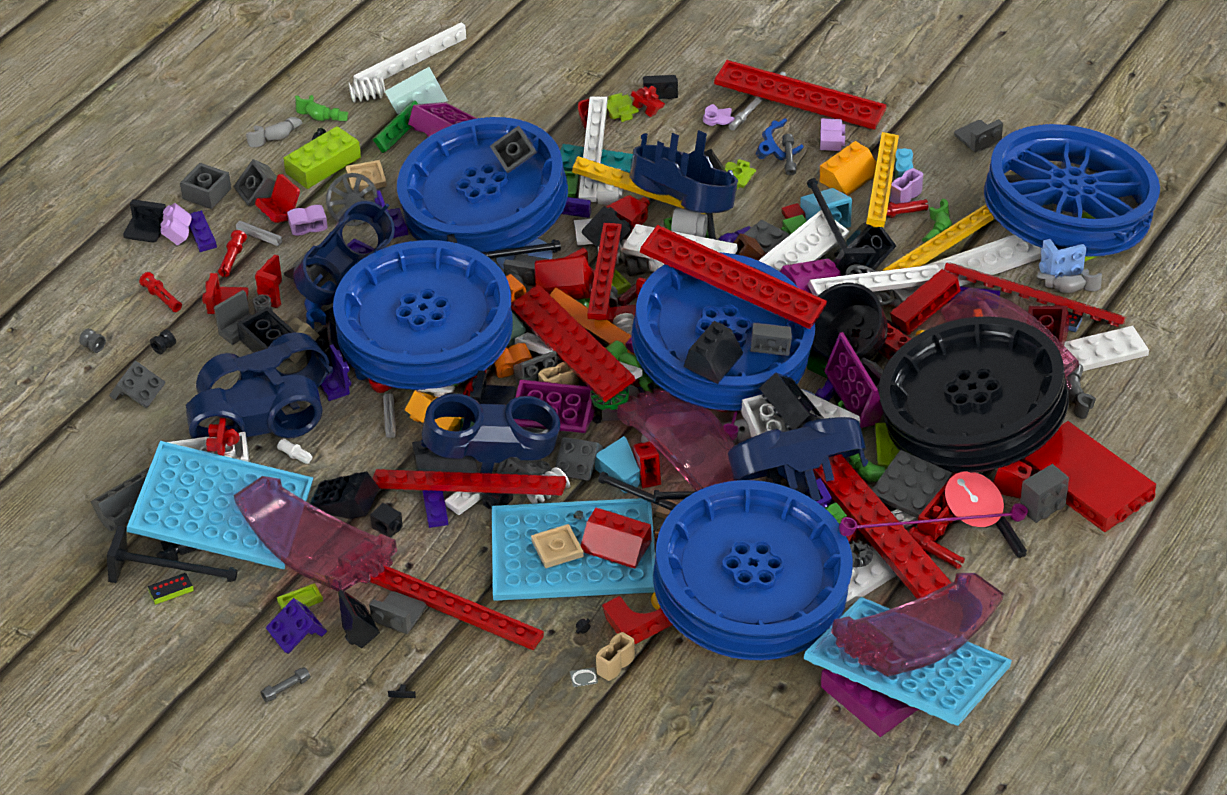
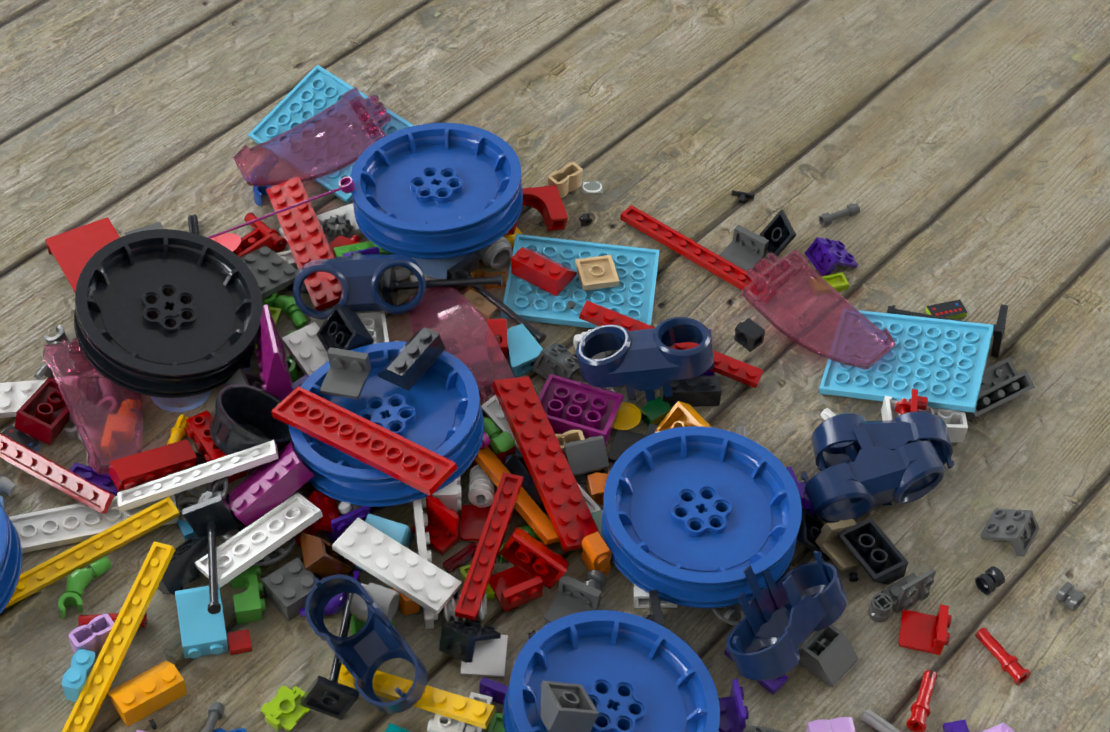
camera: 175 degrees left, 5 degrees up
red bracket [255,255,282,308] -> none
black slope [307,471,379,519] -> none
red torso [607,195,650,234] -> none

